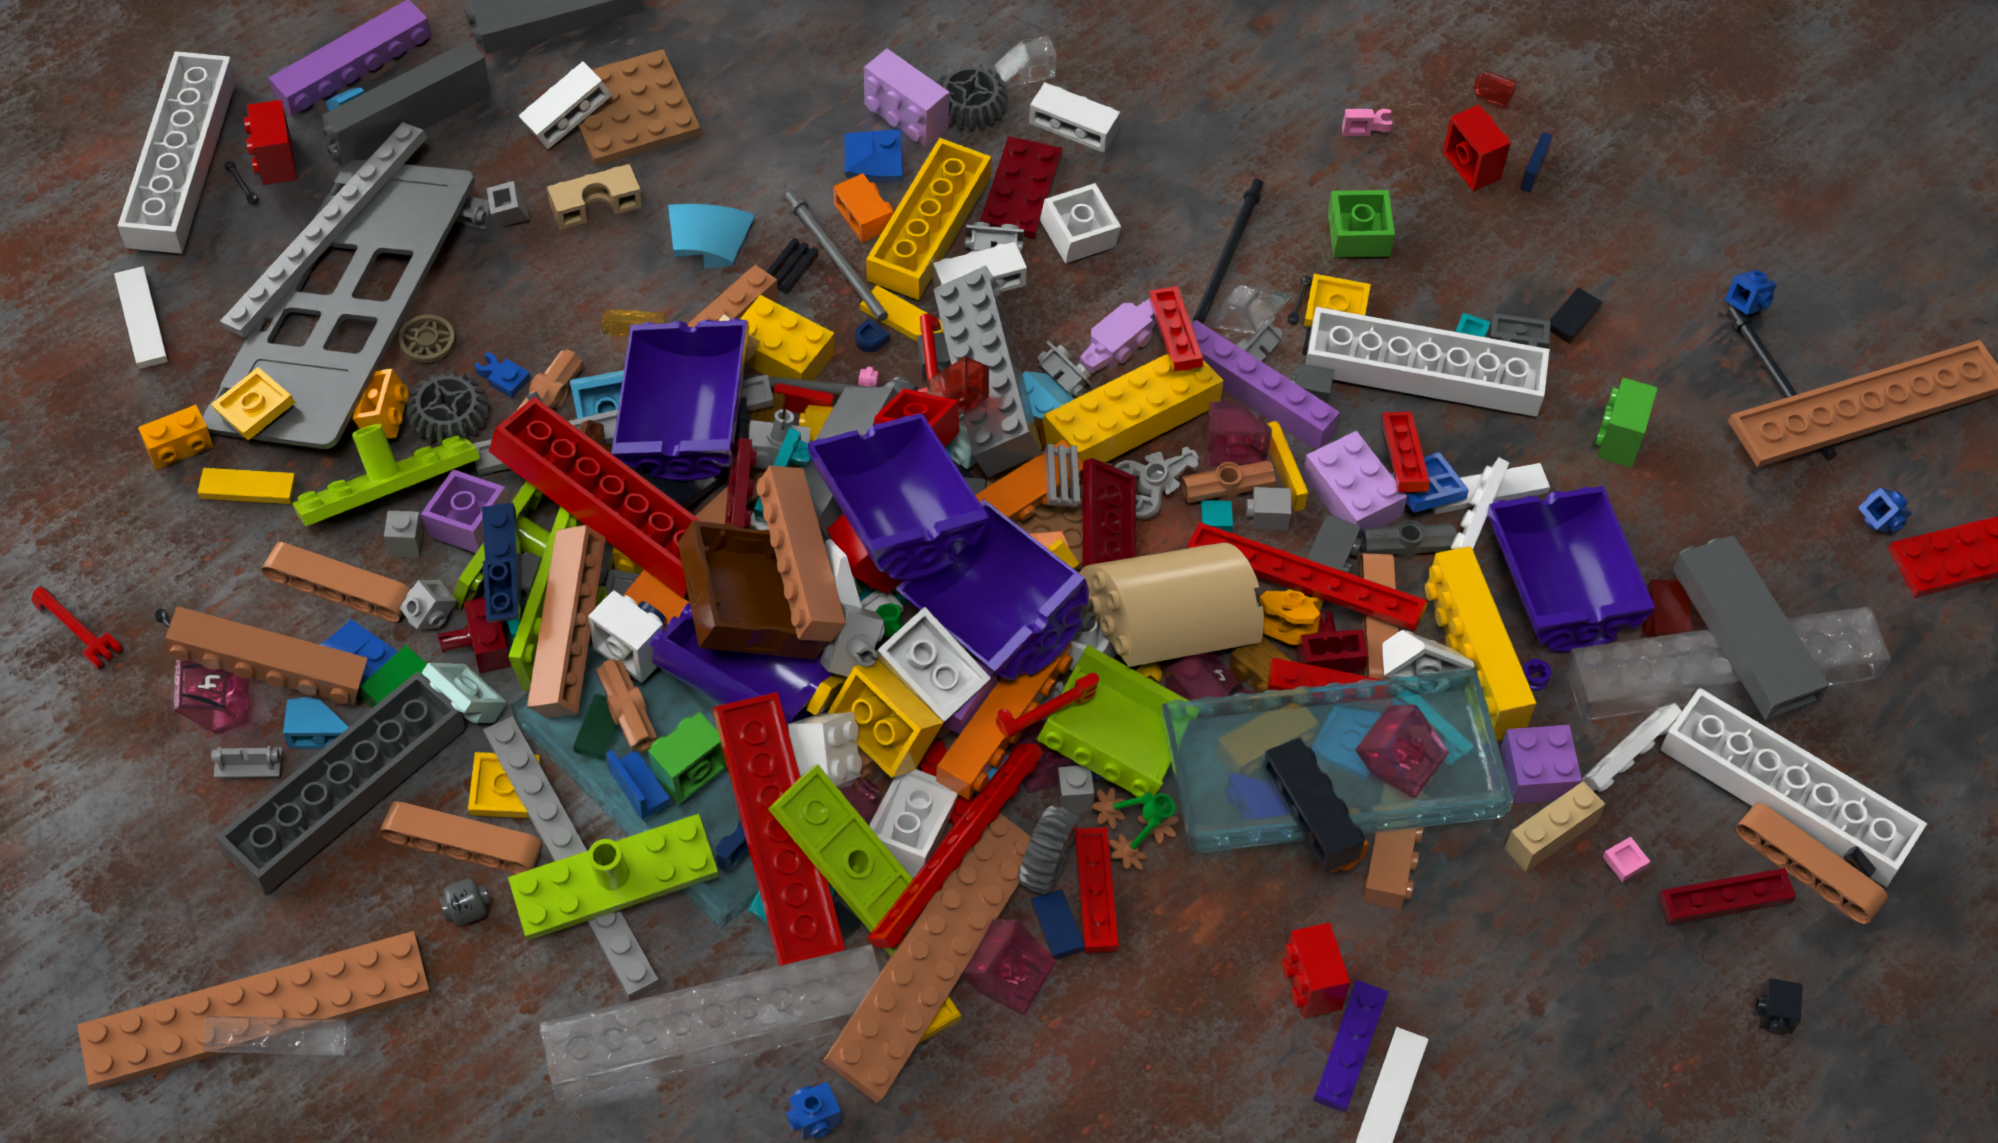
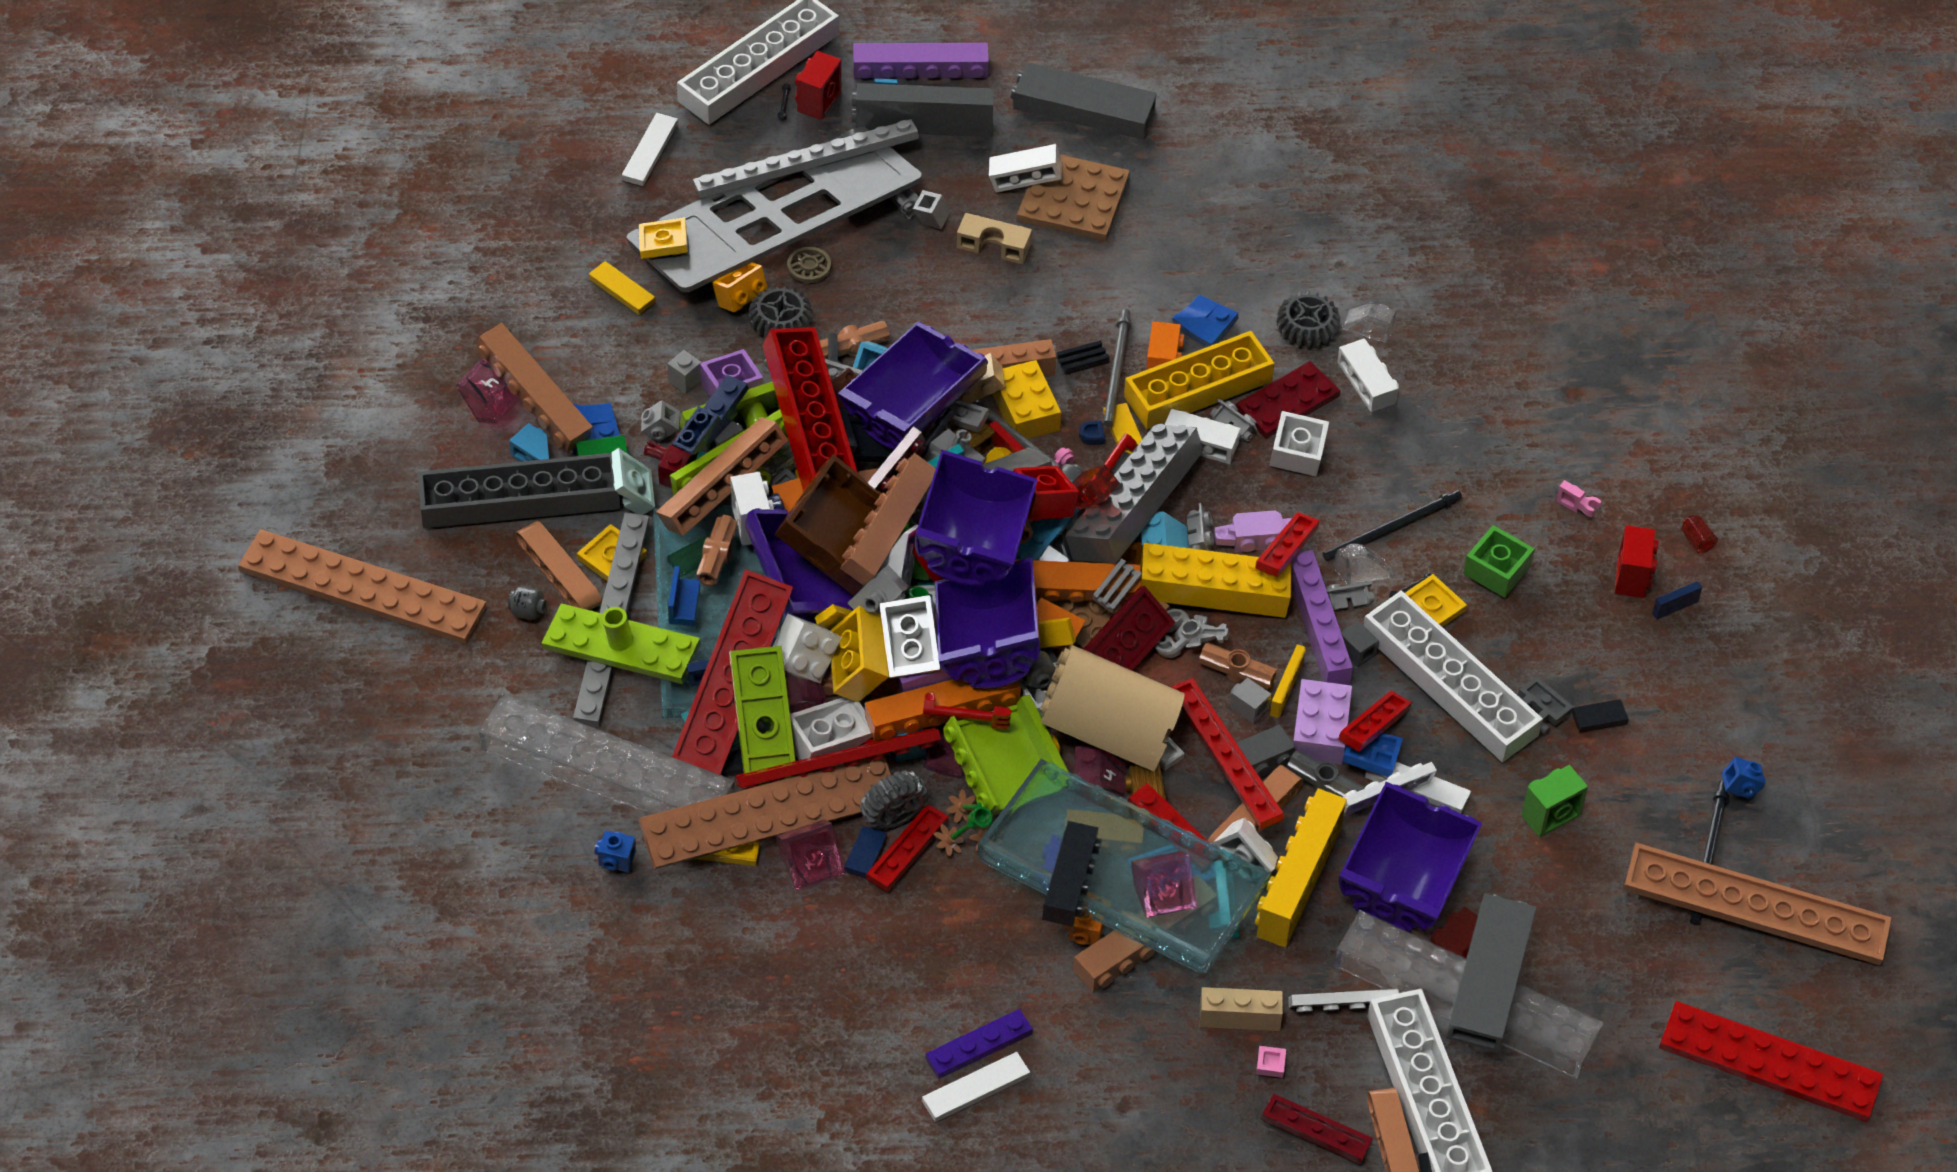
camera: 40 degrees right, 5 degrees down
red hinge [31,586,123,670] -> none
light orange brick [138,405,214,470] -> none
clear plate [203,1015,346,1056] -> none
light grey hinge [211,746,282,778] -> none
nougat beam [261,542,410,622] -> none
lime plate [292,424,480,526] -> none
blue plate [475,352,531,399] -> none
clear yellow slope [601,308,665,336] -> none
bright green brick [648,712,728,805] -> none
medium azure slope [668,204,754,269] -> none
lavender brick [864,49,949,148] -> none
light grey brick [1056,765,1094,813] -> none
yellow hinge [1136,662,1162,682] -> none
teal tile [1200,500,1233,532] -> none
clear pink slope [1204,401,1272,466] -> none
light orange hinge [1259,589,1324,645] -> none
red brick [1281,922,1351,1019] -> none
dark red brick [1296,610,1369,675] -> none
teal plate [1455,313,1491,337] -> none
medium lavender brick [1500,725,1582,804] -> none
dark purple bush [1523,659,1551,691] -> none
blue brick [1858,487,1913,534] -> none

